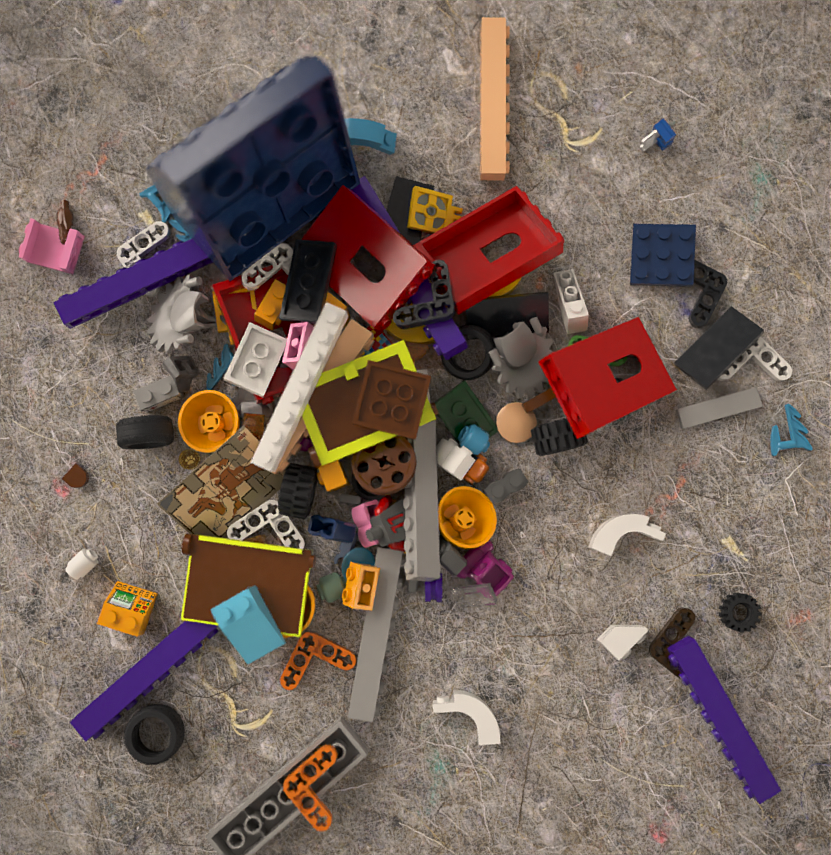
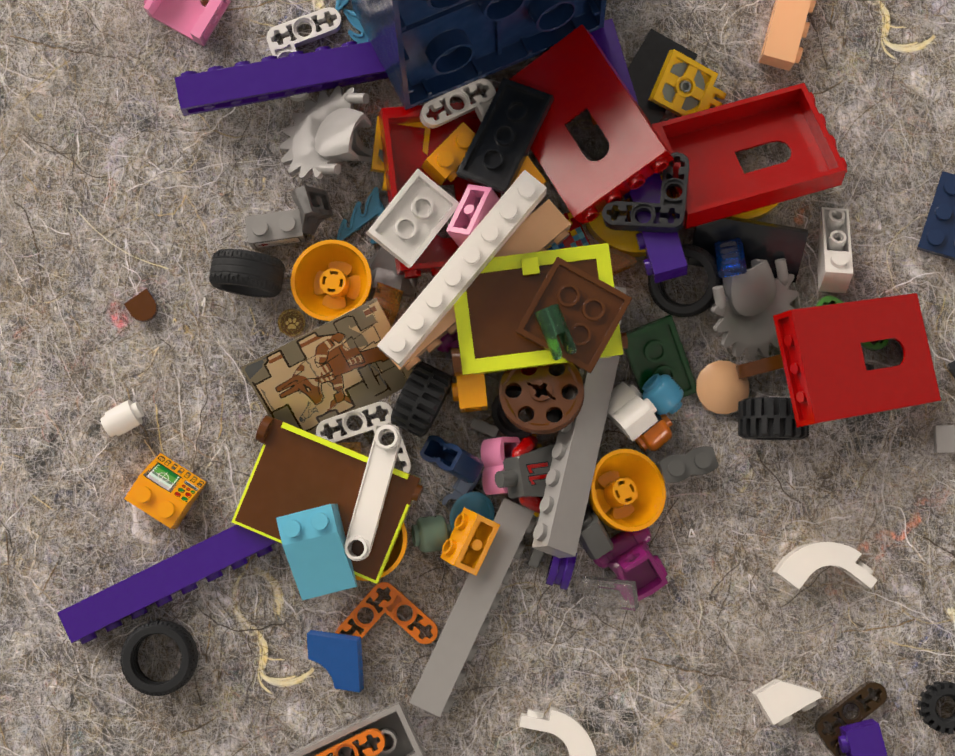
camera: 15 degrees right, 0 degrees up
none -> blue tile [307,630,364,692]
none -> white piece [344,425,402,561]
none -> clear green hinge [535,303,577,361]
none -> clear blue slope [715,238,747,278]

